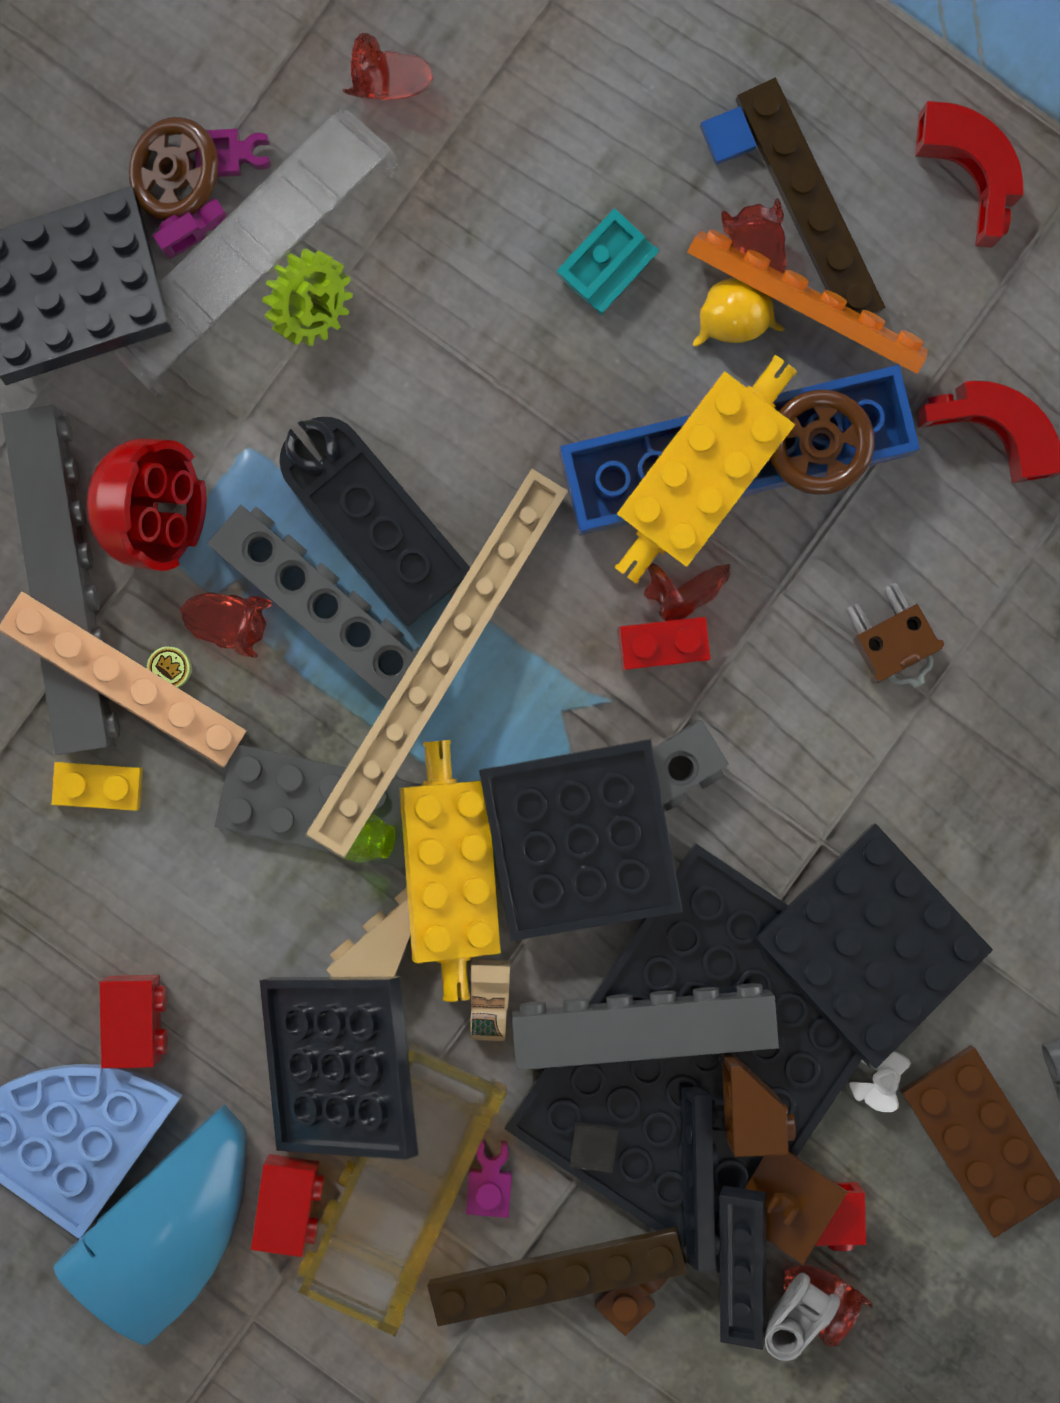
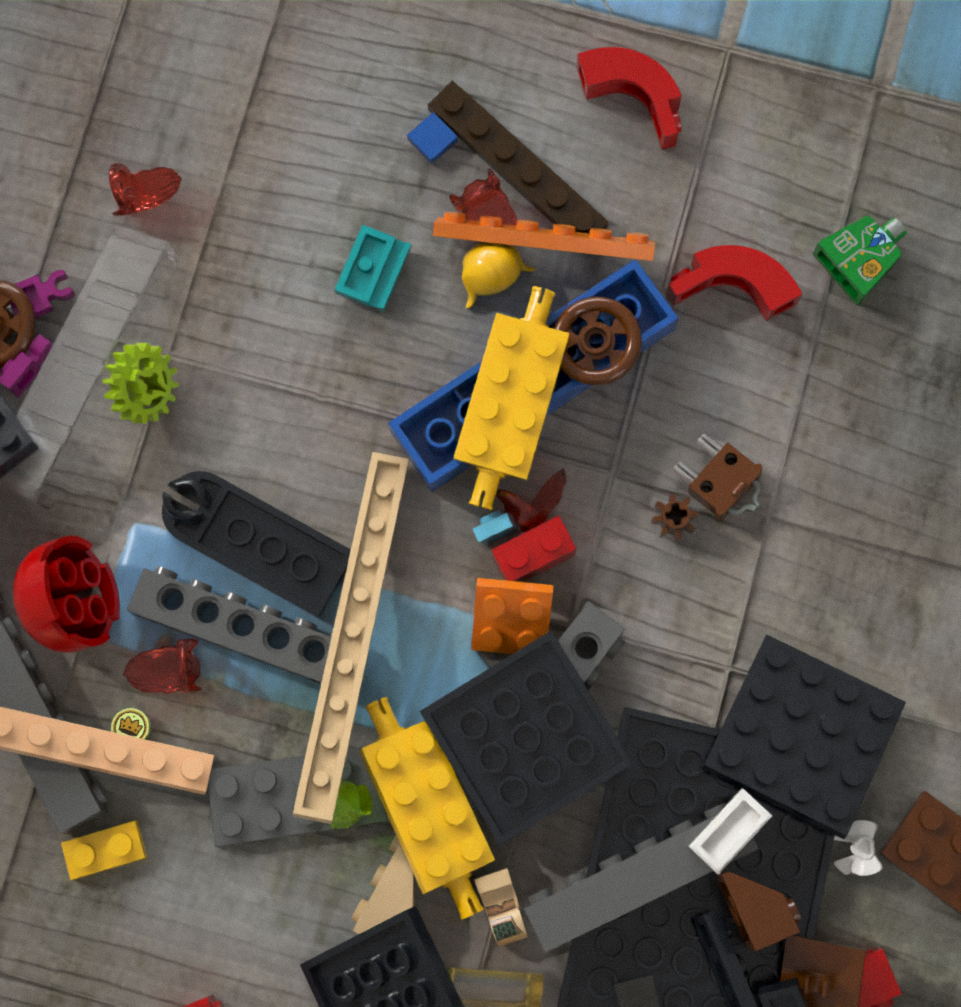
camera: 15 degrees left, 10 degrees down
none -> orange plate [471,578,554,654]
none -> medium azure plate [473,511,519,545]
none -> reddish brown gear [651,493,699,542]
none -> white tile [688,788,772,875]

